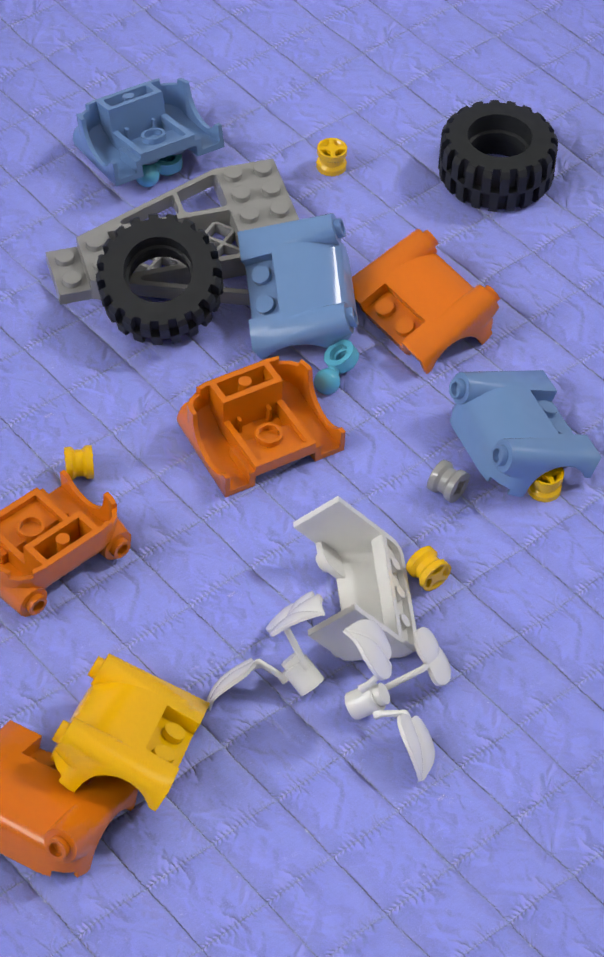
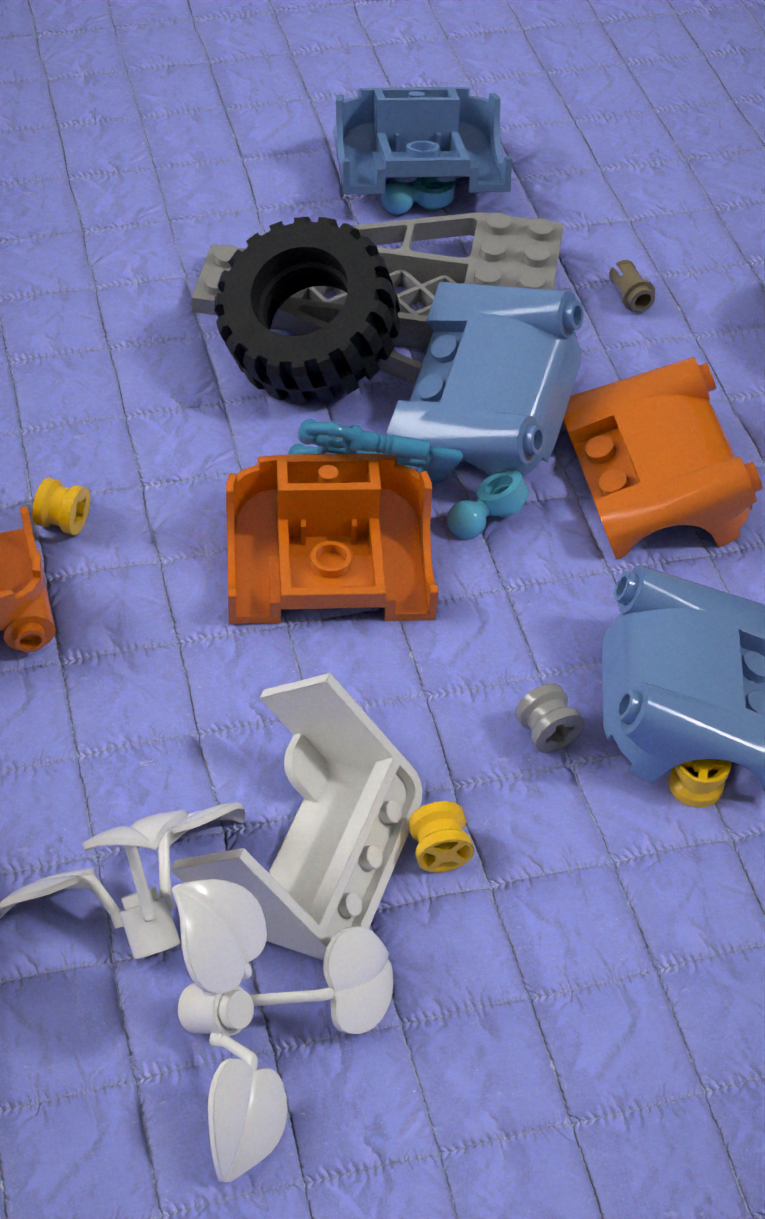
camera: 25 degrees right, 0 degrees up
yellow wheel [316,138,348,177] -> none
none -> dark azure piece [287,419,463,483]
none -> dark tan pin [609,260,655,312]

